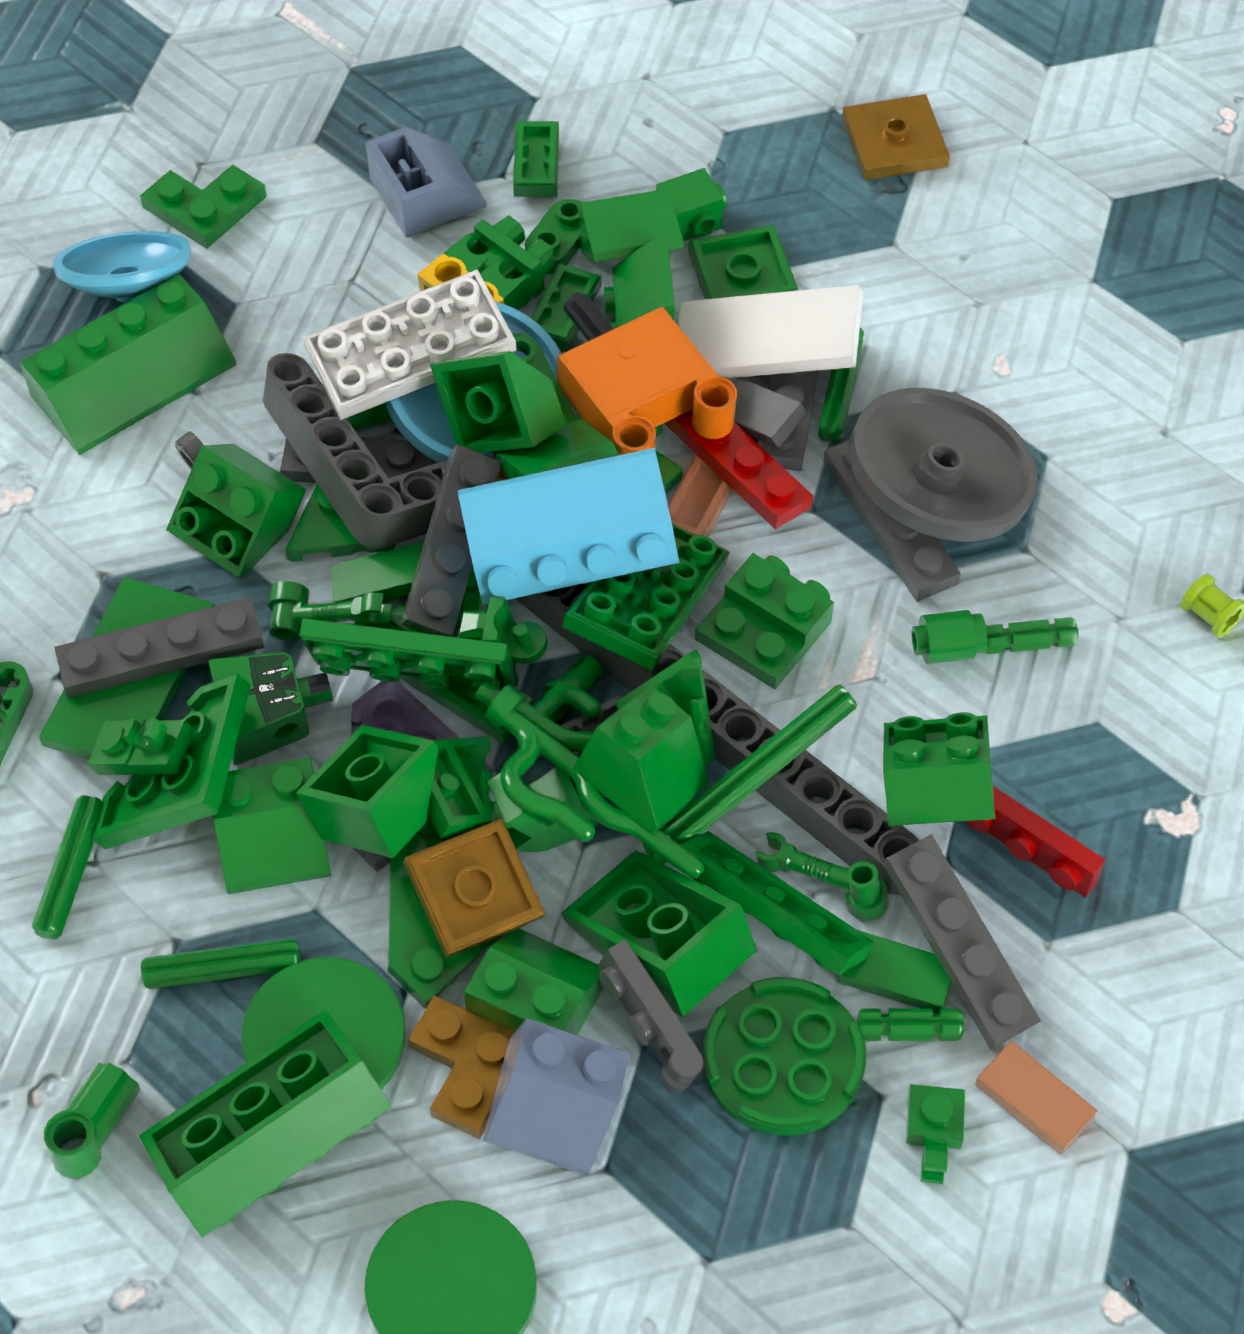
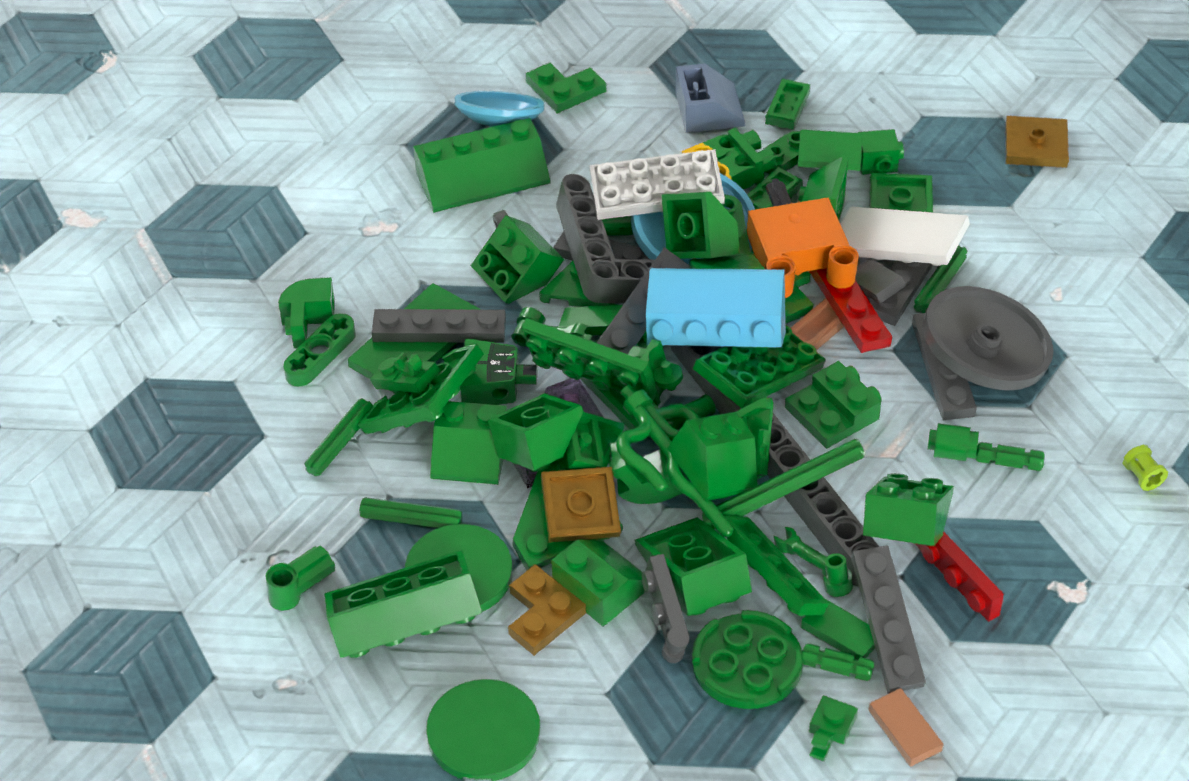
camera: 20 degrees right, 10 degrees down
sand blue slope [483,1018,630,1175] -> none

